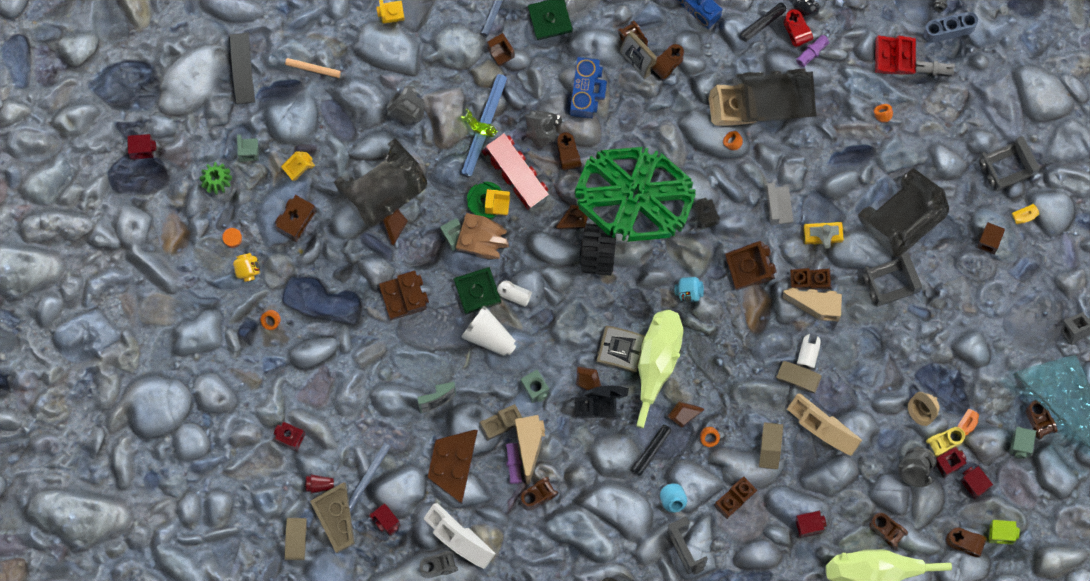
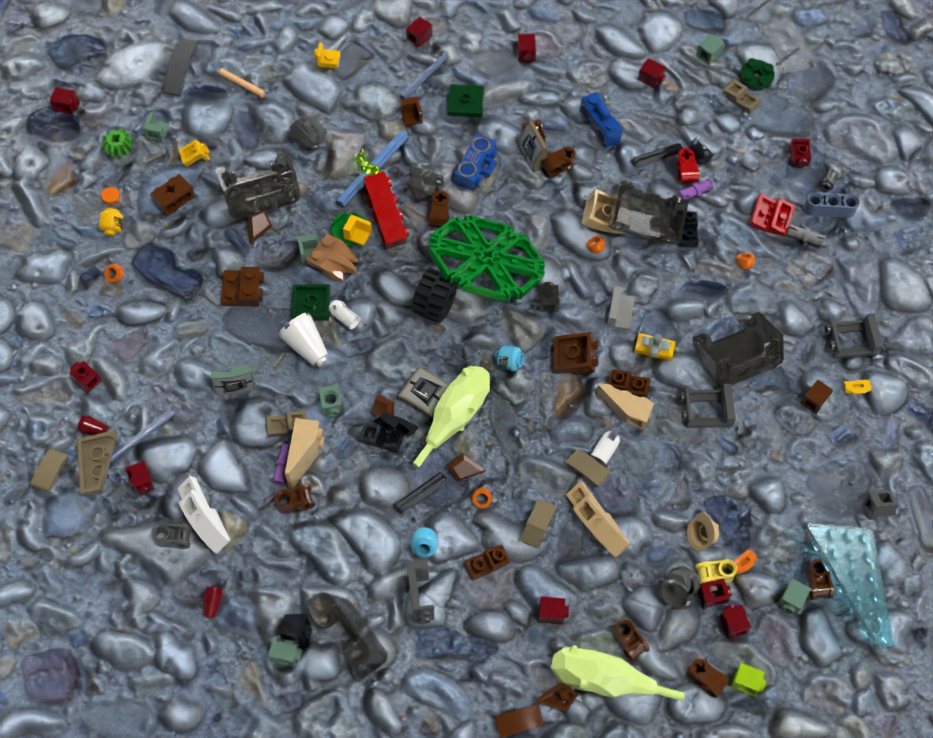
camera: 15 degrees right, 10 degrees down
reddish brown wing [428,430,478,504] -> none
reddish brown piece [556,205,588,229] -> none
none -> black slope [678,211,699,247]

